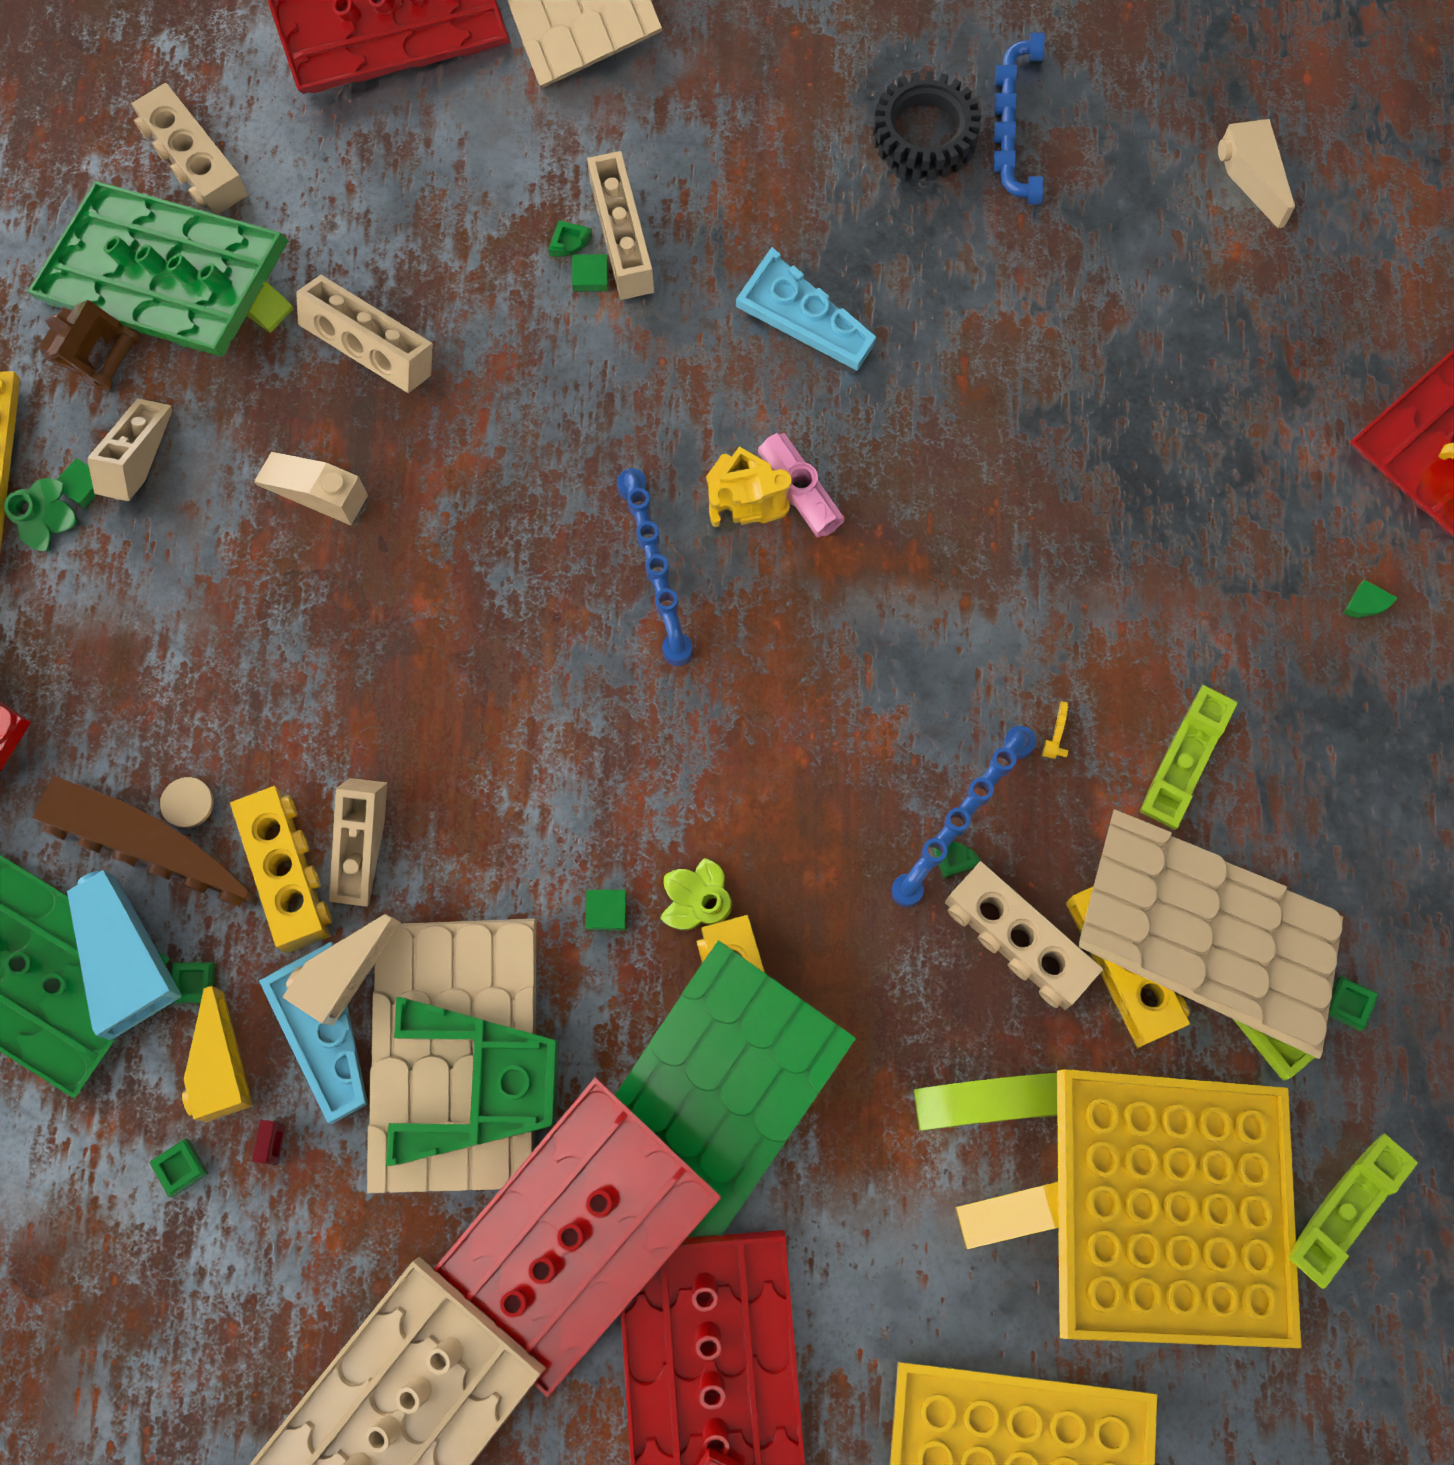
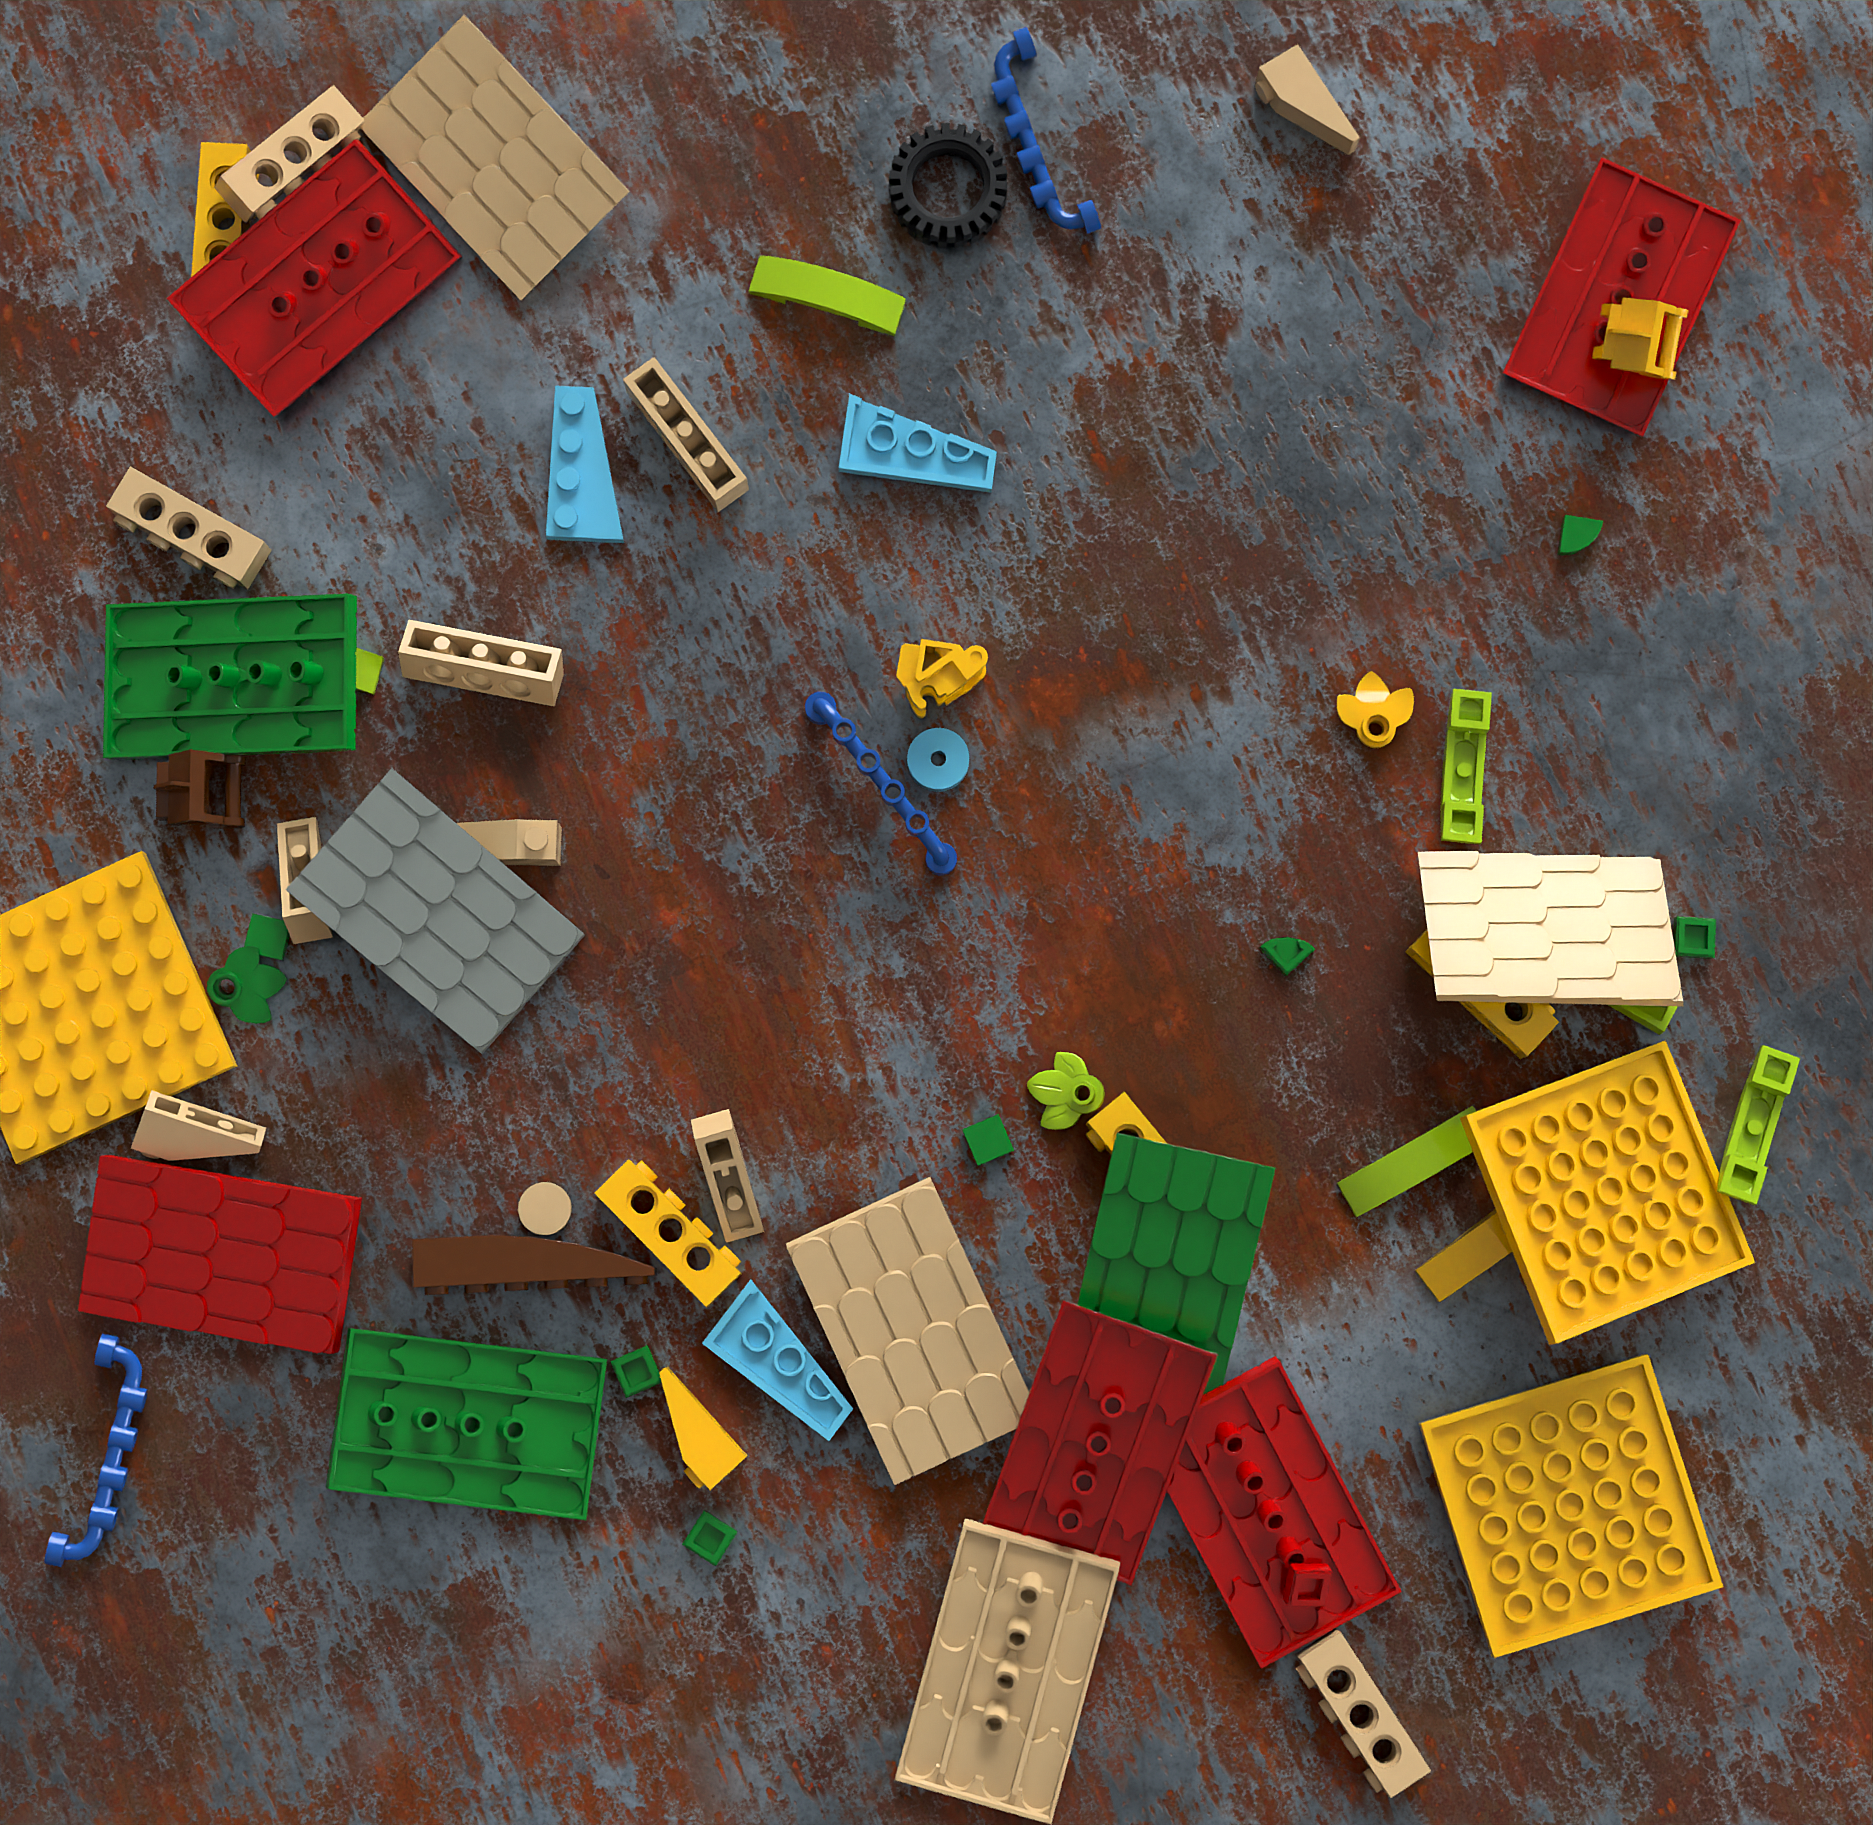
camera: 30 degrees left, 10 degrees up
medium azure slope [67,870,182,1040] -> none
dark red tile [251,1119,286,1165] -> none
tan slope [283,914,401,1026] -> none
green wing [386,997,559,1166] -> none
green tile [548,220,592,257] -> none
green tile [572,254,608,292] -> none
bright pink piece [758,433,844,538] -> none
blue bar [891,726,1036,908] -> none
tan brick [945,861,1103,1010] -> none
yellow piece [1042,701,1068,759] -> none
none -> light grey piece [286,768,585,1054]
none -> medium azure wing [546,386,624,543]
none -> lime slope [749,256,906,336]
none -> medium azure piece [907,728,969,792]
none -> yellow plate [1337,671,1414,748]

